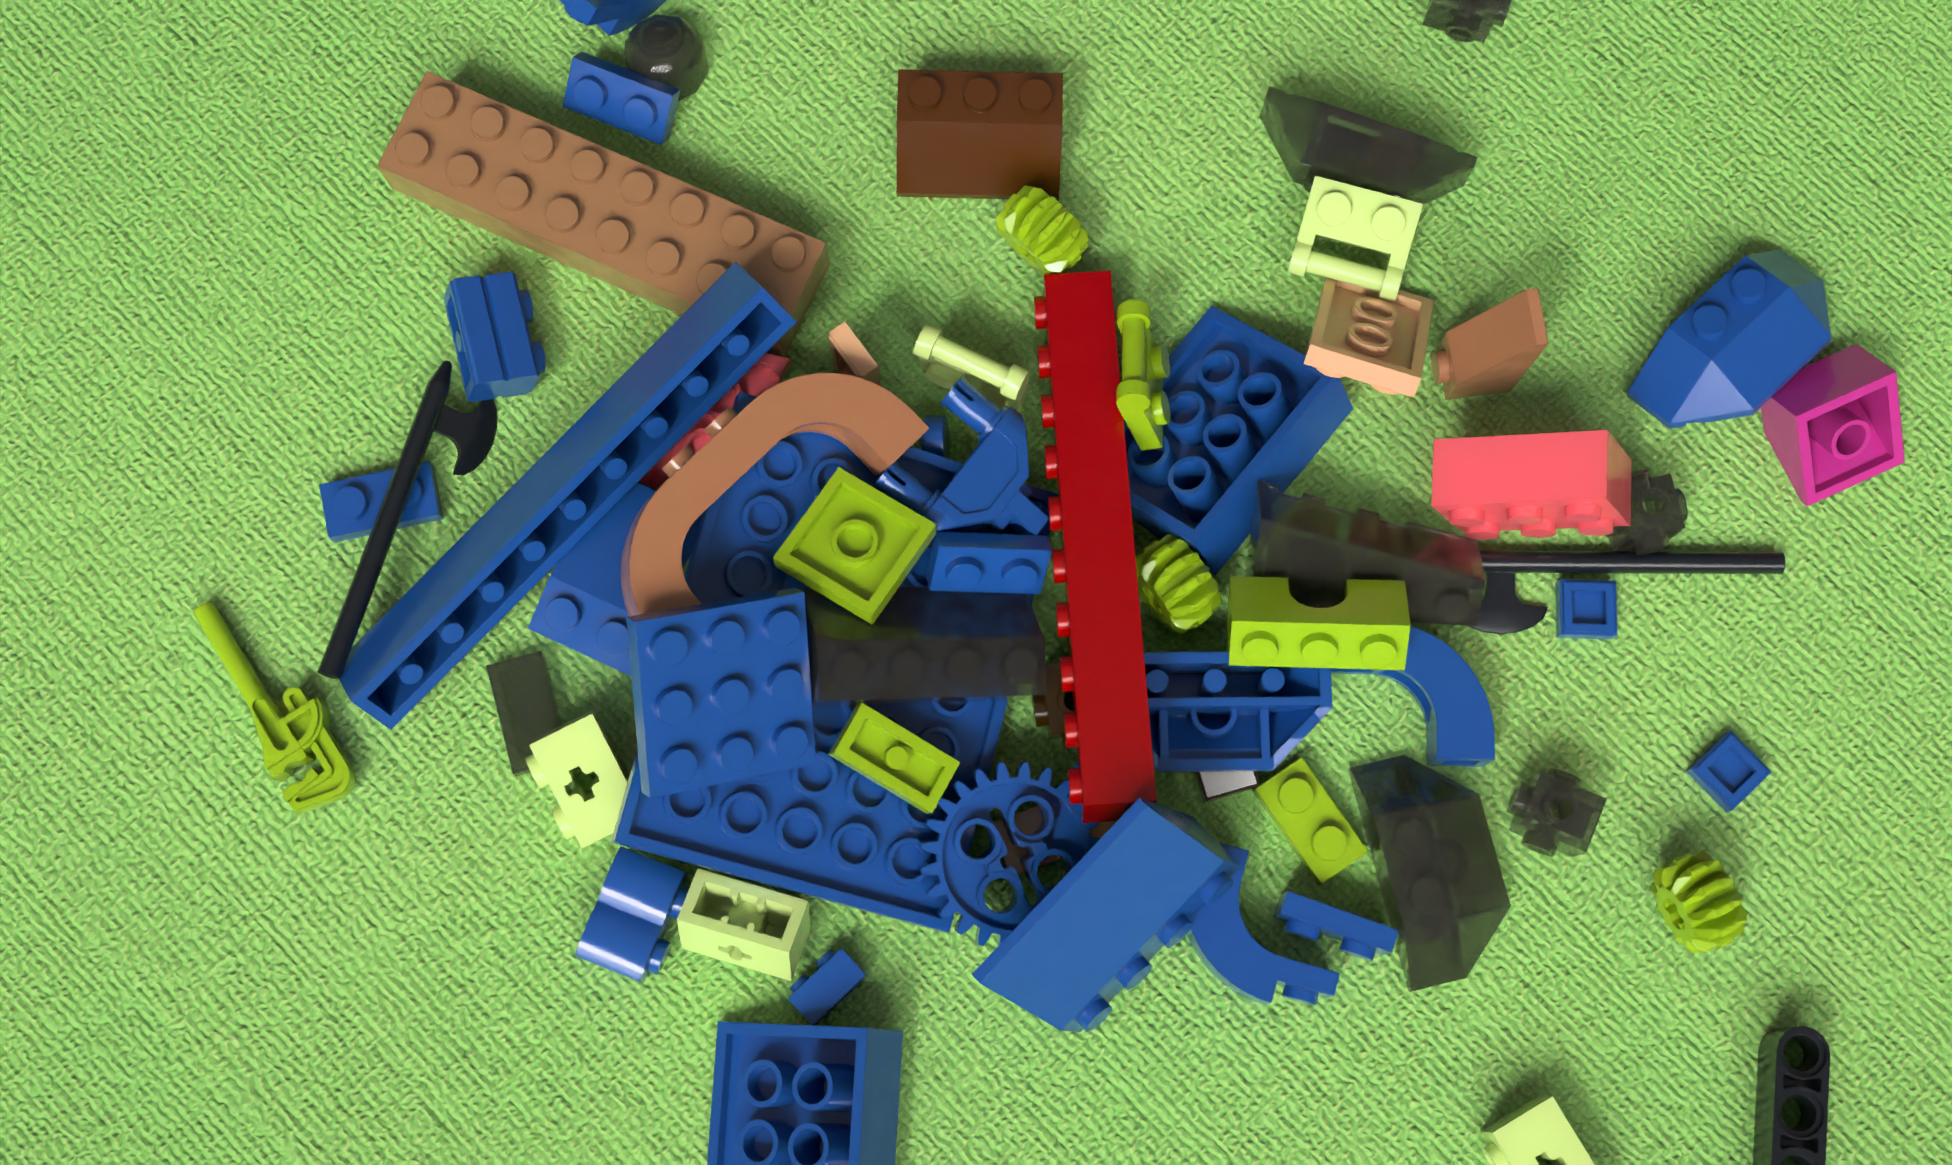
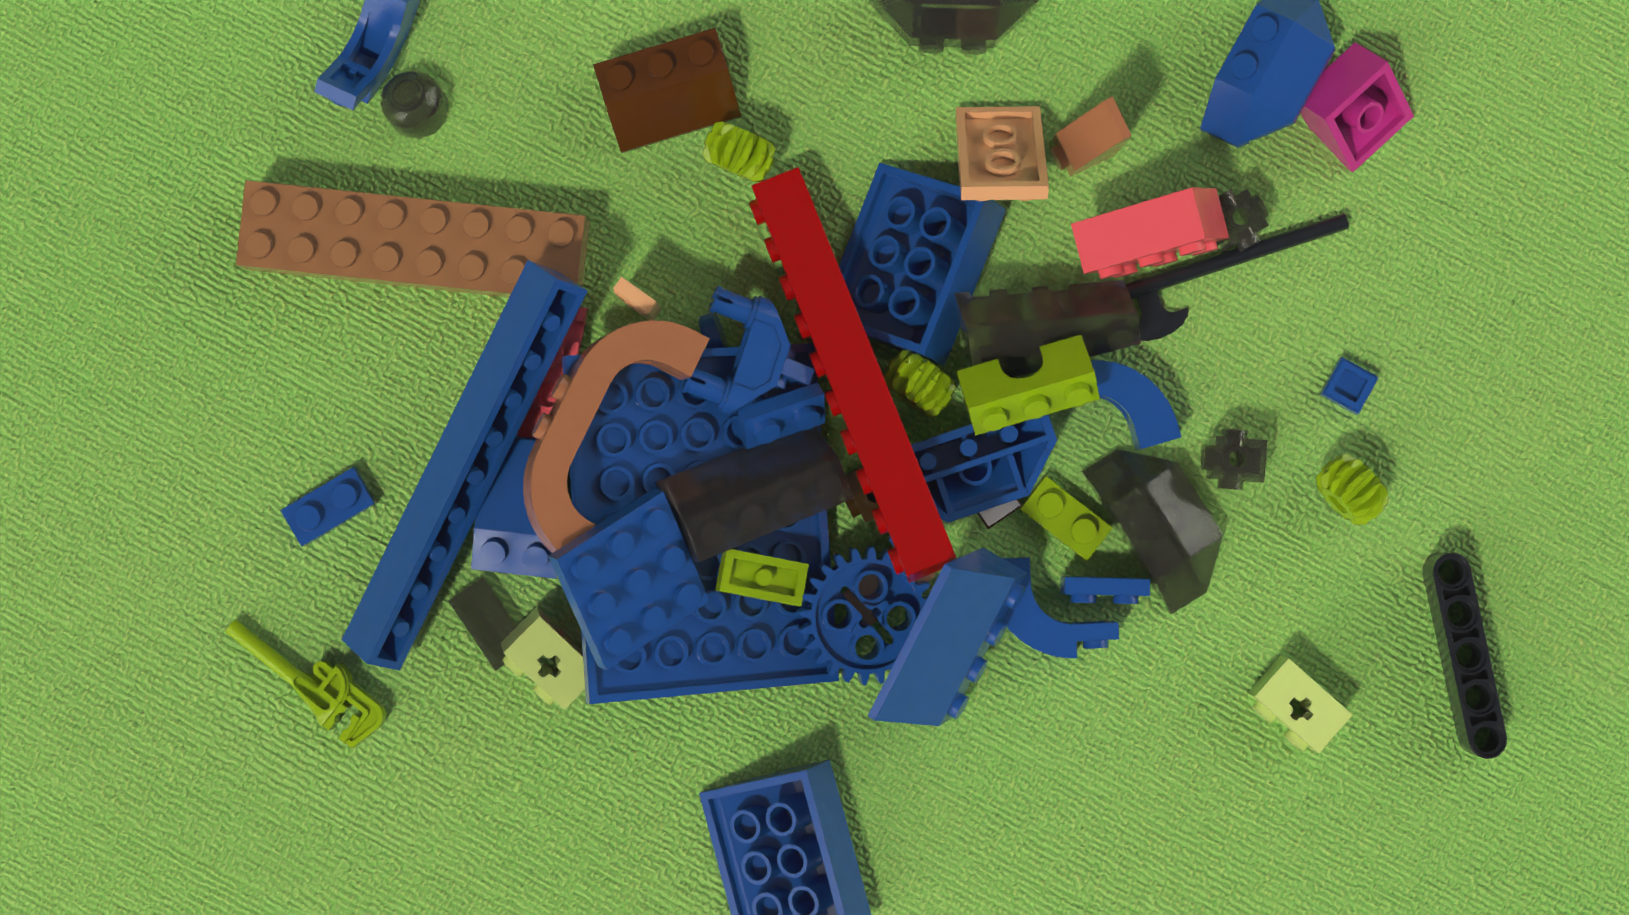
camera: 20 degrees left, 10 degrees up
black piece [318,360,497,680] -> none
blue brick [443,272,546,402] -> none
blue plate [562,51,681,145] -> none
blue brick [575,846,690,982] -> none
yellowish green brick [677,868,810,981] -> none
lime plate [773,467,937,625] -> none
blue piece [788,948,867,1026] -> none
yellowish green plate [913,324,1030,412] -> none
lime plate [1116,300,1170,451] -> none
yellowish green plate [1288,176,1423,301] -> none
blue tile [1555,579,1617,639] -> none

